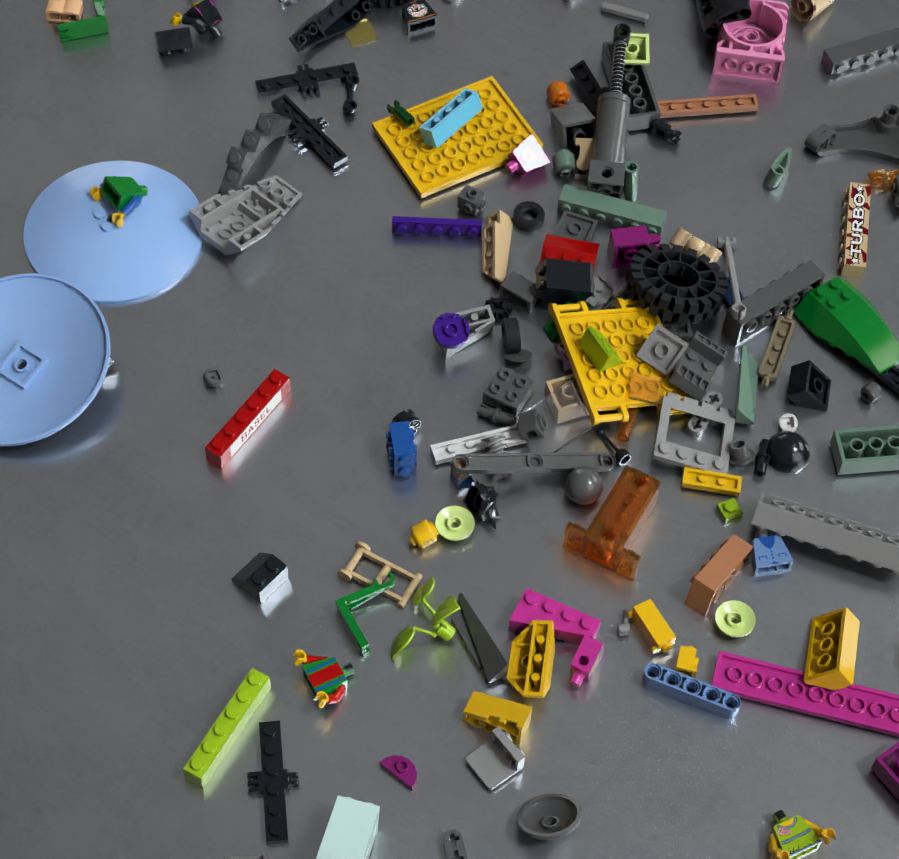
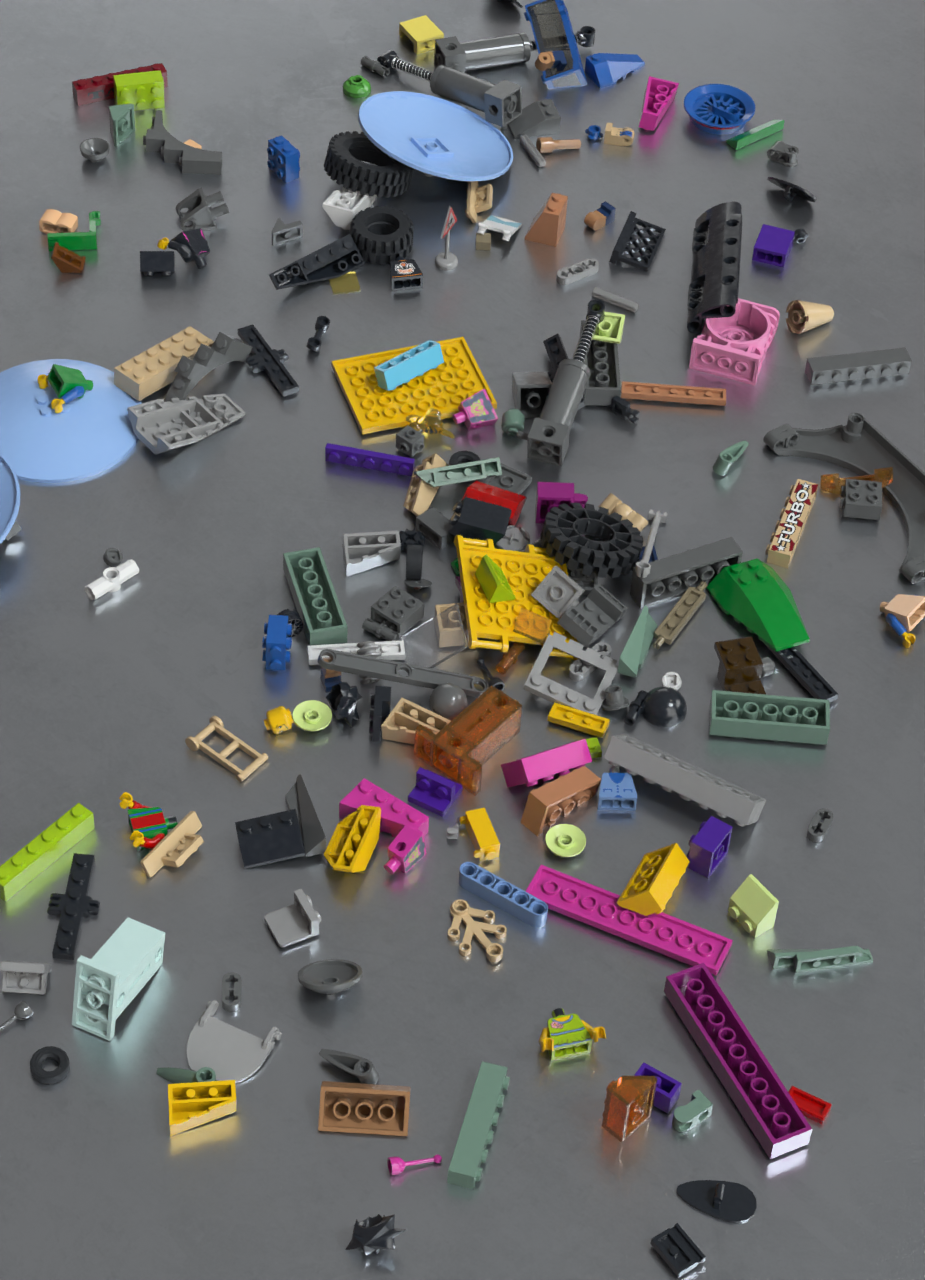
camera: 10 degrees right, 10 degrees down
red brick [205,369,291,469] -> none
black slope [232,552,289,604] -> none
black hinge [255,62,358,98] -> none
green hinge [335,571,395,656] -> none
magenta plate [380,755,417,790] -> none
dark green bar [387,100,415,127] -> none
lime plant [391,577,461,661] -> none
dark purple tile [432,313,470,349] -> none
yellow wedge [463,691,532,746] -> none
dark grey brick [517,409,548,443] -> none
orange head [546,81,571,106] -> none
sand green brick [557,184,667,236] -> none
tan leg [575,138,593,173] -> none
sand green piece [623,161,639,203] -> none
yellow brick [675,646,699,678] -> none
black slope [787,360,831,411] -> none
none -> reddish brown slope [51,242,86,273]
none -> white piece [85,559,139,601]
none -> tan brick [114,326,214,401]
none -> tan bracket [141,811,204,877]
none -> black slope [235,809,305,869]
none -> sand green brick [283,547,348,646]
none -> black plate [369,686,391,742]
none -> tan wedge [381,698,453,749]
none -> clear yellow animal [406,408,455,439]
none -> dark purple bracket [408,767,463,817]
none -> sand green wedge [414,457,502,487]
none -> tan plant [447,899,507,962]
none -> dark pink wedge [501,739,592,788]
none -> dark purple brick [686,816,733,879]
none -> dark brown bracket [714,637,766,695]

